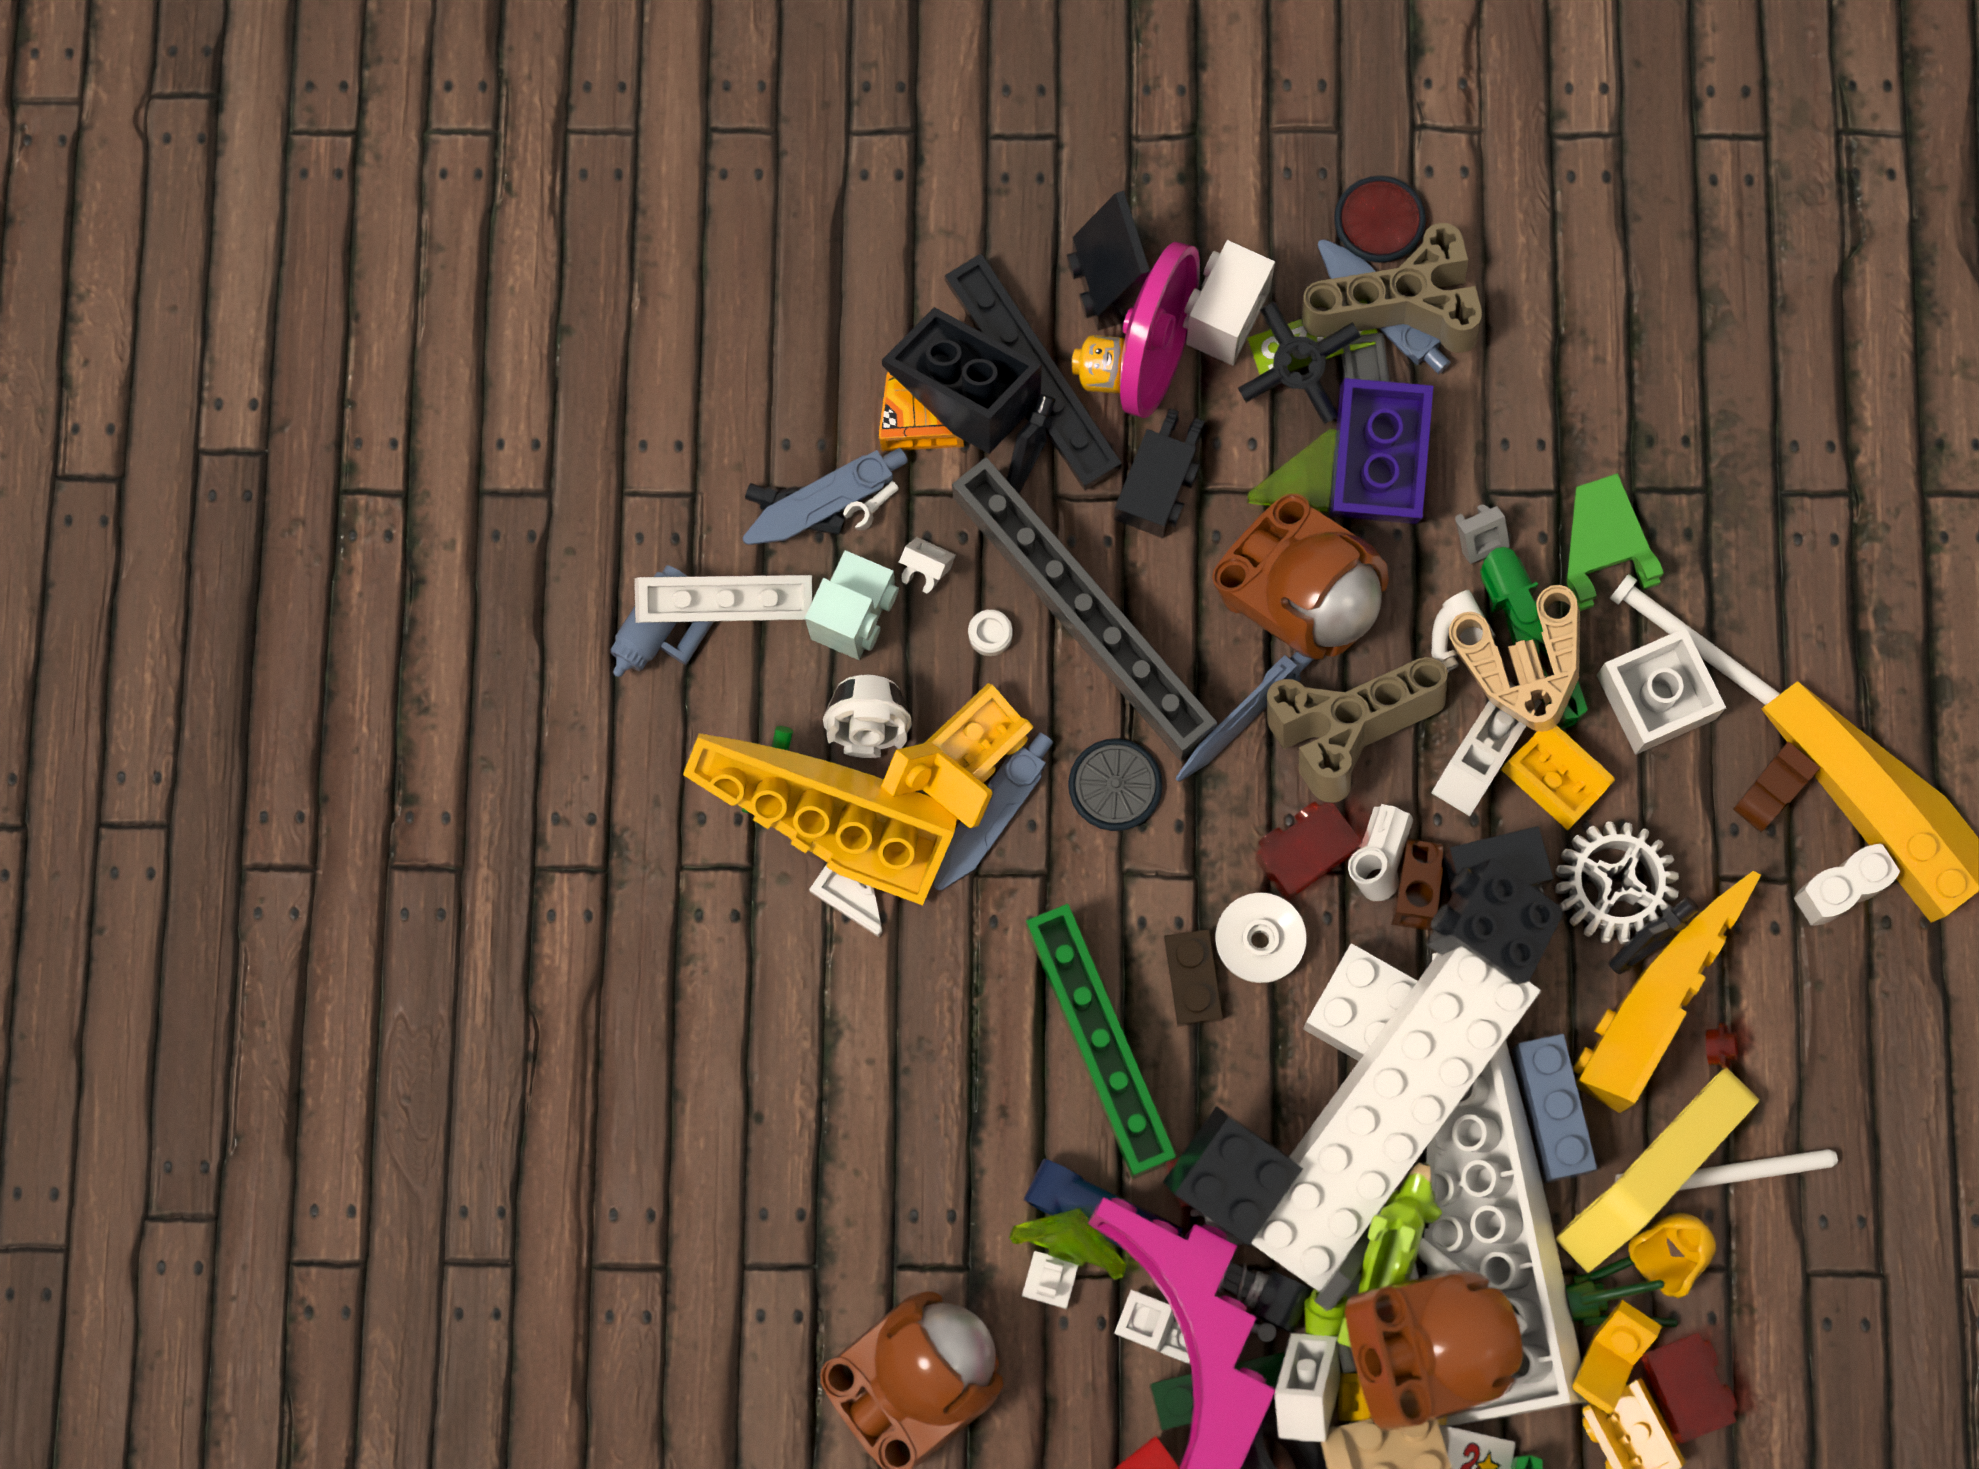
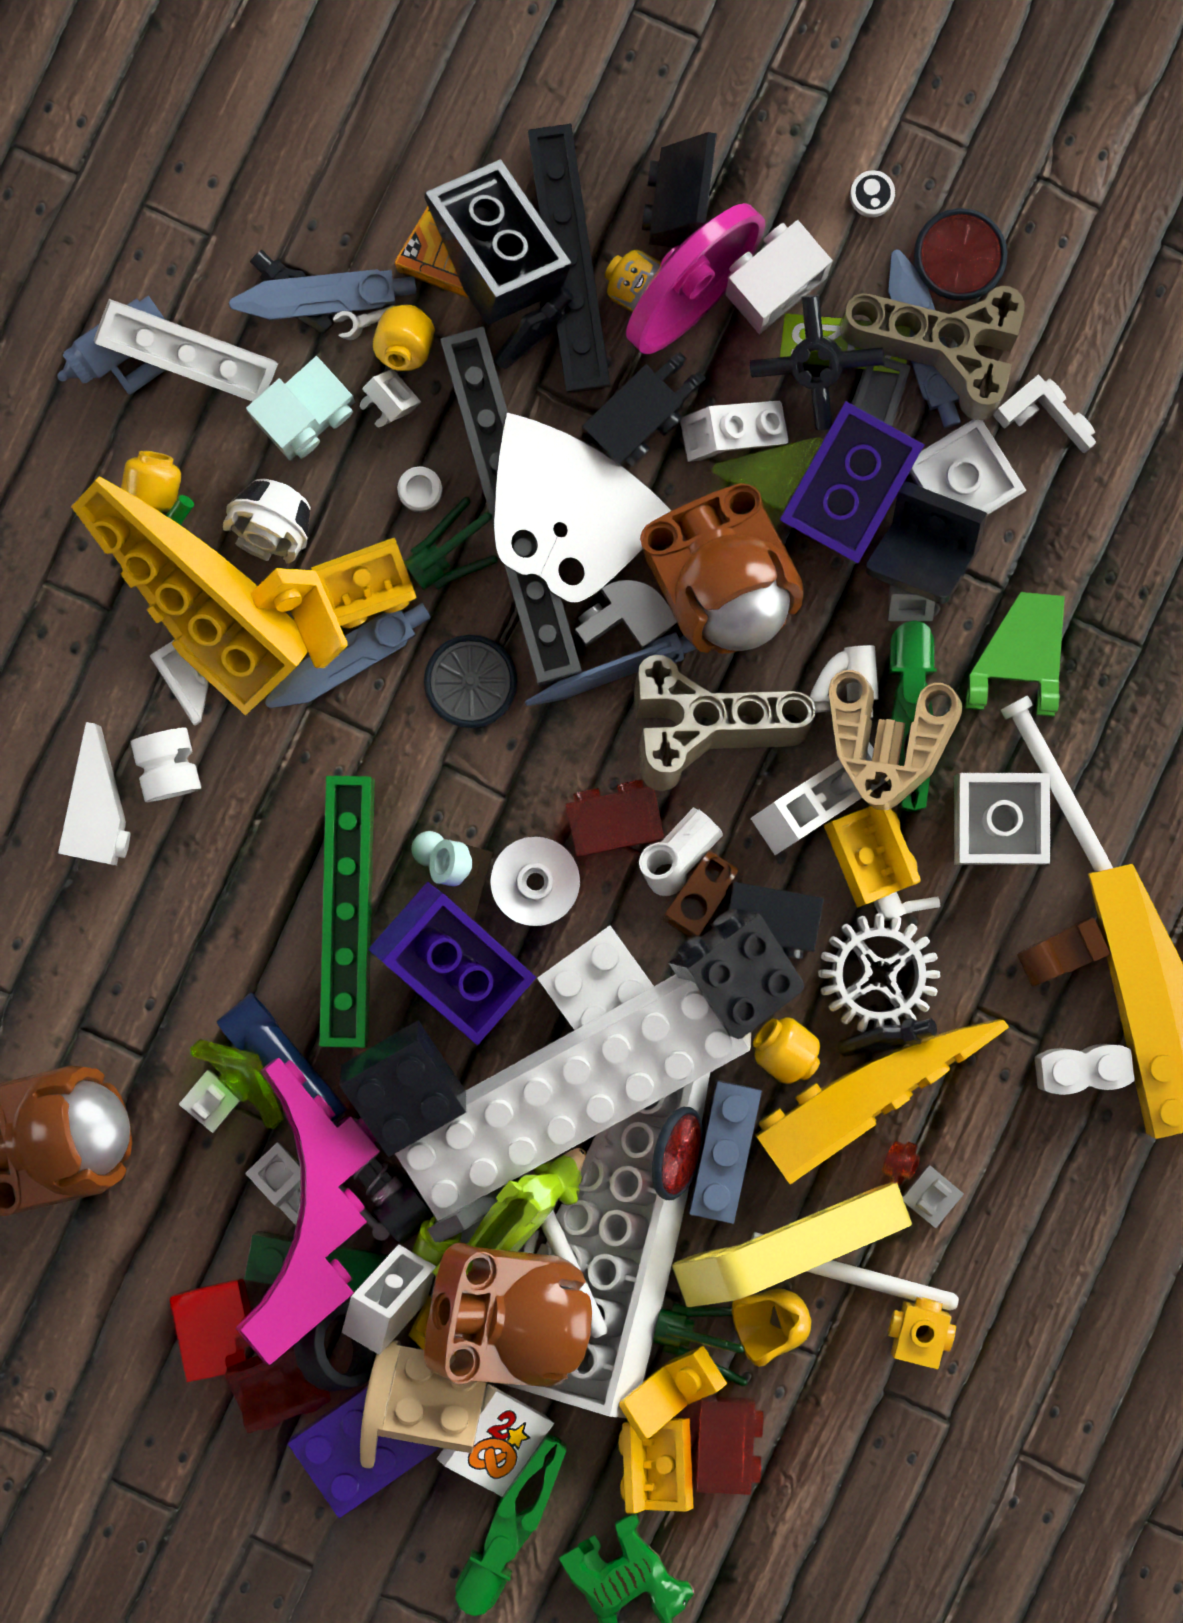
camera: 20 degrees right, 10 degrees up
none -> white slope [58,722,130,866]
none -> yellow head [121,451,181,513]
none -> white wheel [130,728,202,802]
none -> dark purple brick [368,882,537,1045]
none -> yellow head [373,305,435,371]
none -> dark green plant [404,497,498,590]
none -> light aqua plate [411,831,472,887]
none -> white piece [494,413,671,602]
none -> light grey brick [575,580,678,650]
none -> clear red wheel [652,1107,703,1200]
none -> white bracket [680,401,788,462]
none -> yellow head [753,1017,820,1084]
none -> tile [850,170,895,217]
none -> black bracket [866,481,987,604]
none -> white hand [874,892,940,921]
none -> yellow brick [888,1296,956,1370]
none -> light grey tile [902,1164,964,1228]
none -> white tile [909,419,1026,515]
none -> white bracket [993,374,1096,453]

